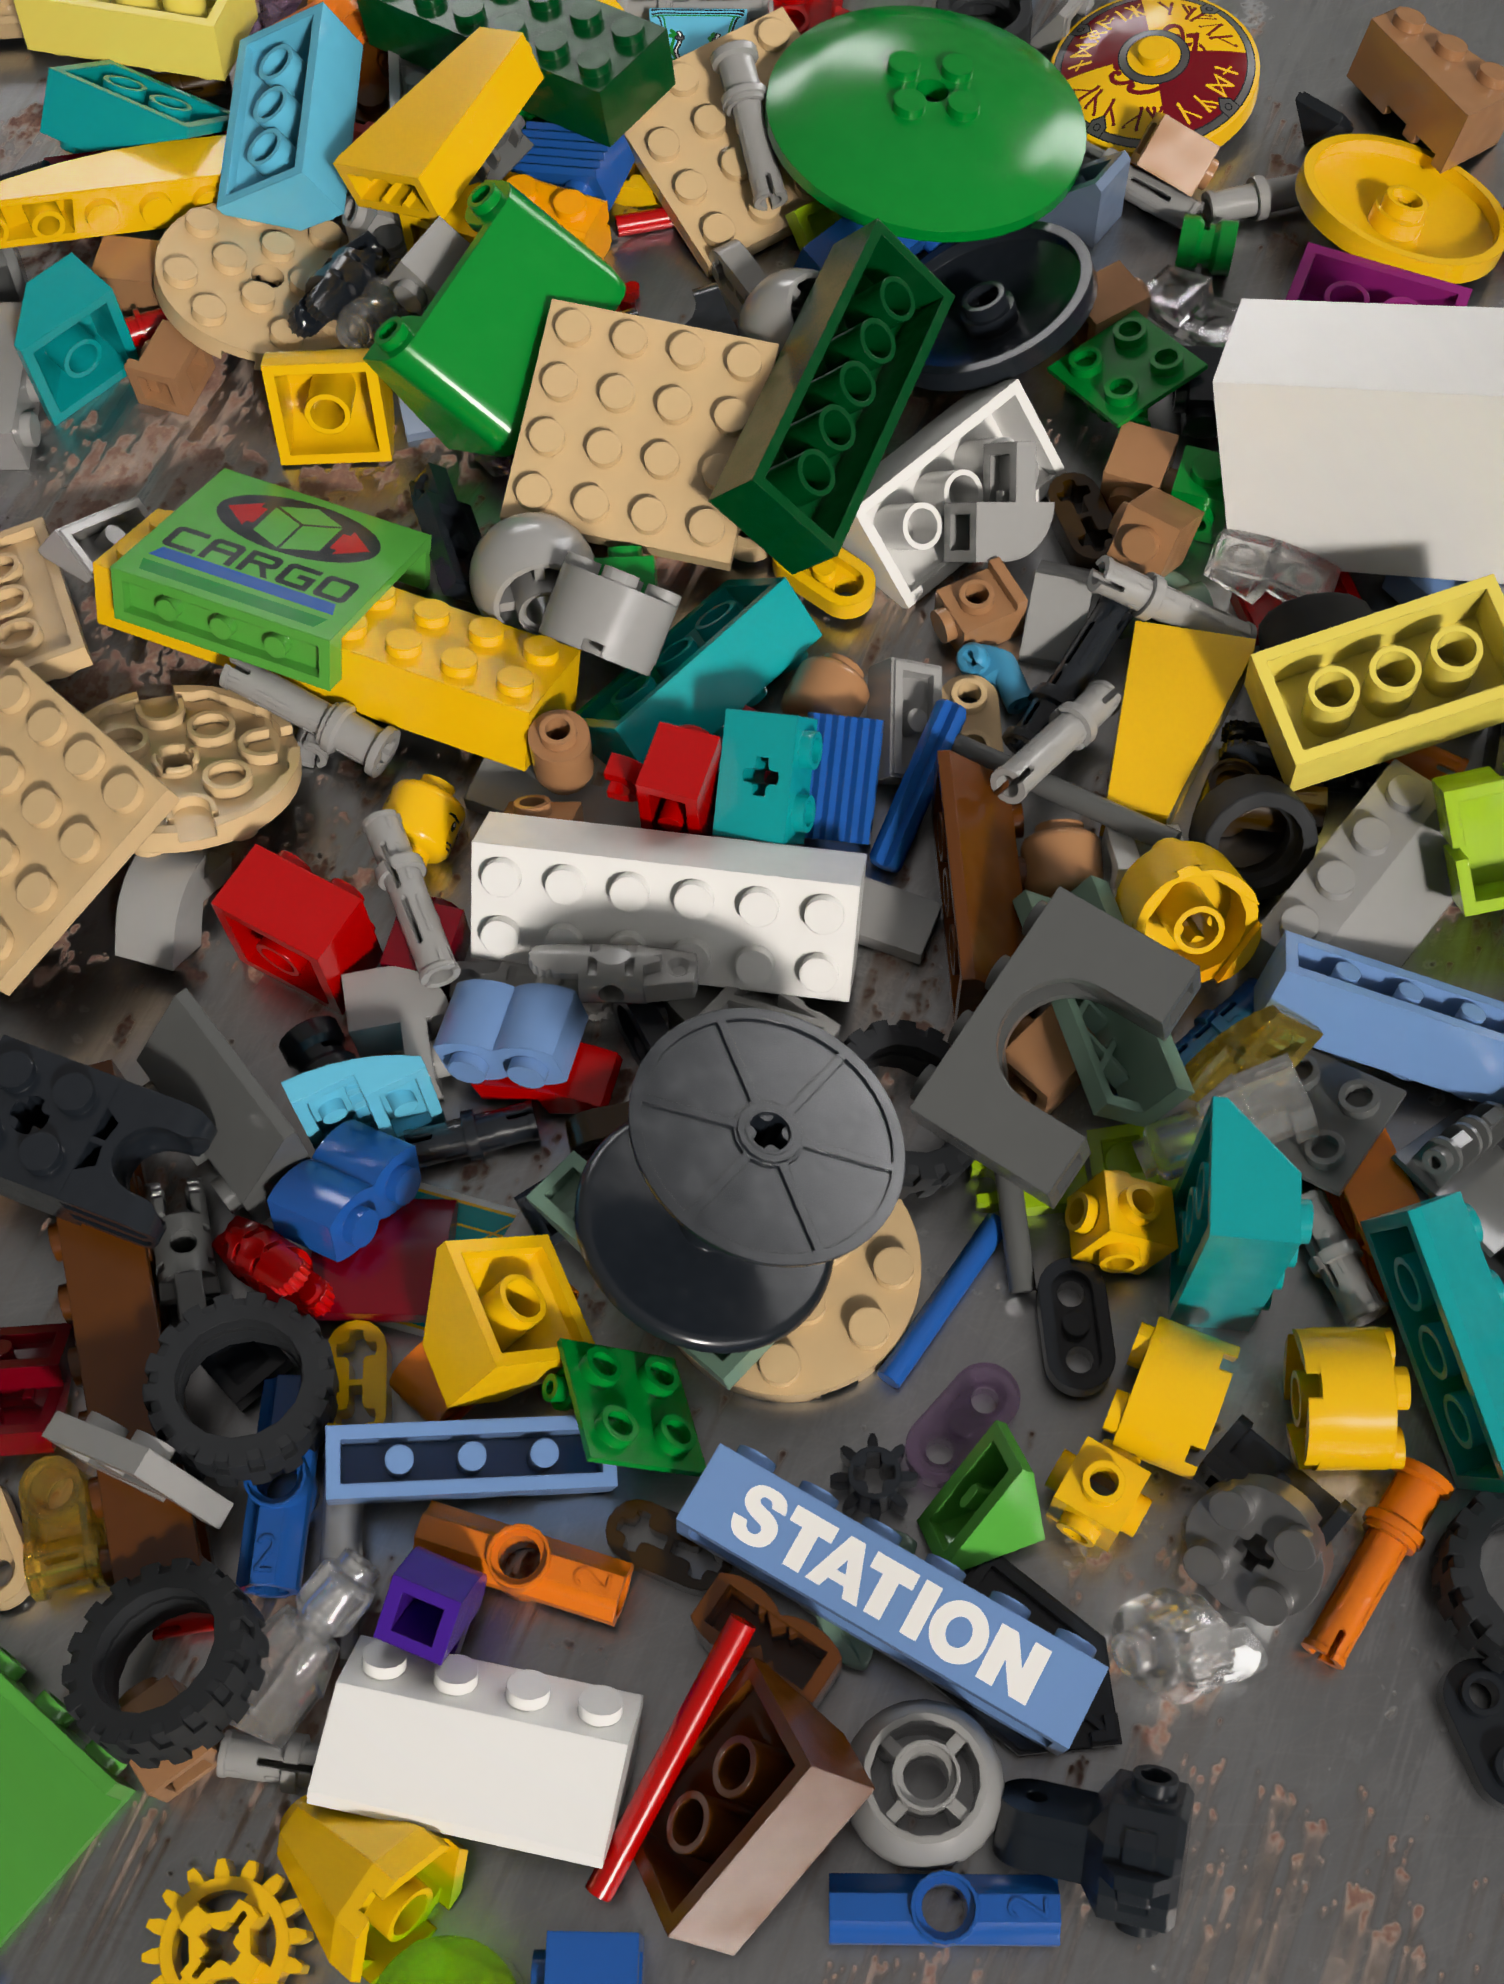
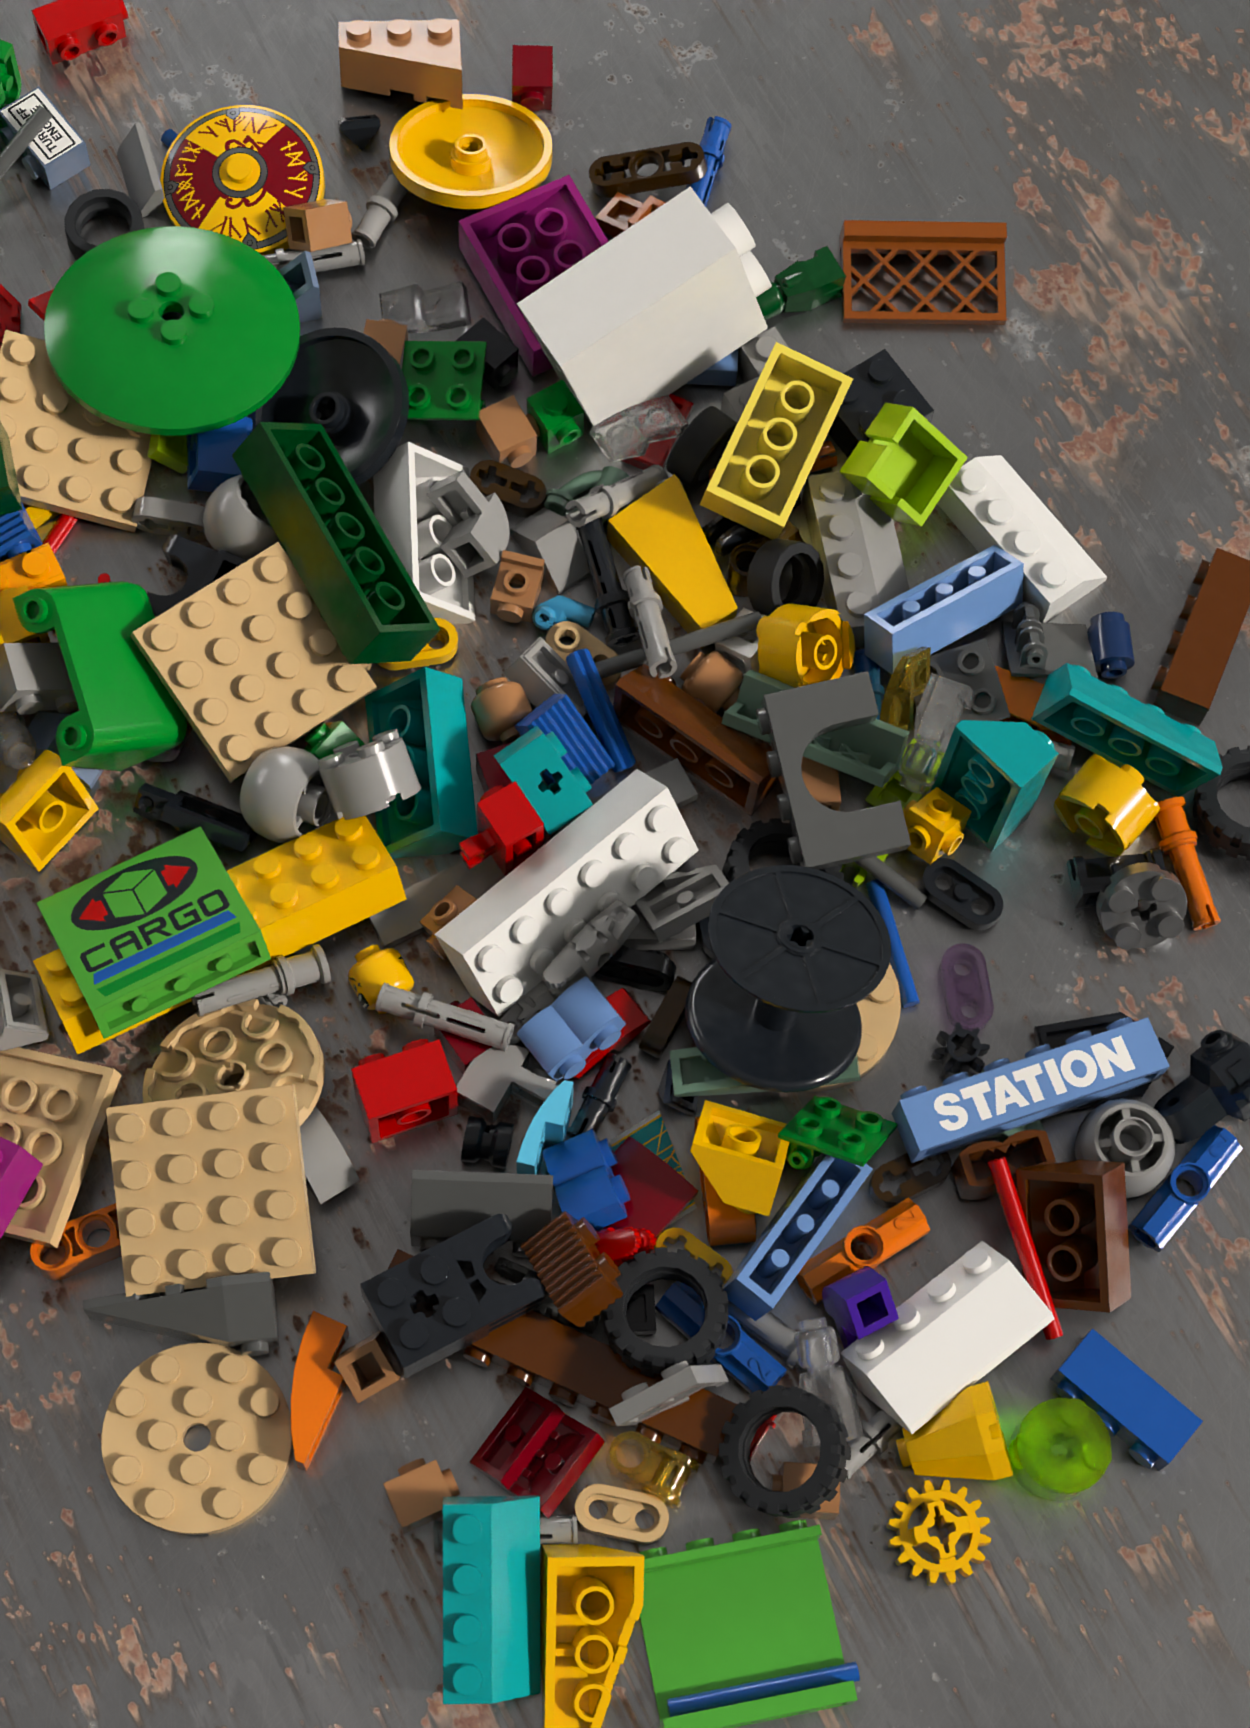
camera: 60 degrees left, 5 degrees up
medium nougat brick [528,709,595,795] -> none
light grey pin [710,40,788,211] -> none
bright green slope [916,1420,1045,1571] -> none
yellow brick [1044,1436,1153,1552] -> none
yellow brick [1102,1316,1241,1480] -> none
medium nougat brick [1107,486,1205,577] -> none
clear head [1111,1587,1268,1705] -> none
green wheel [1174,213,1239,277] -> none
none -> reddish brown brick [521,1211,623,1327]

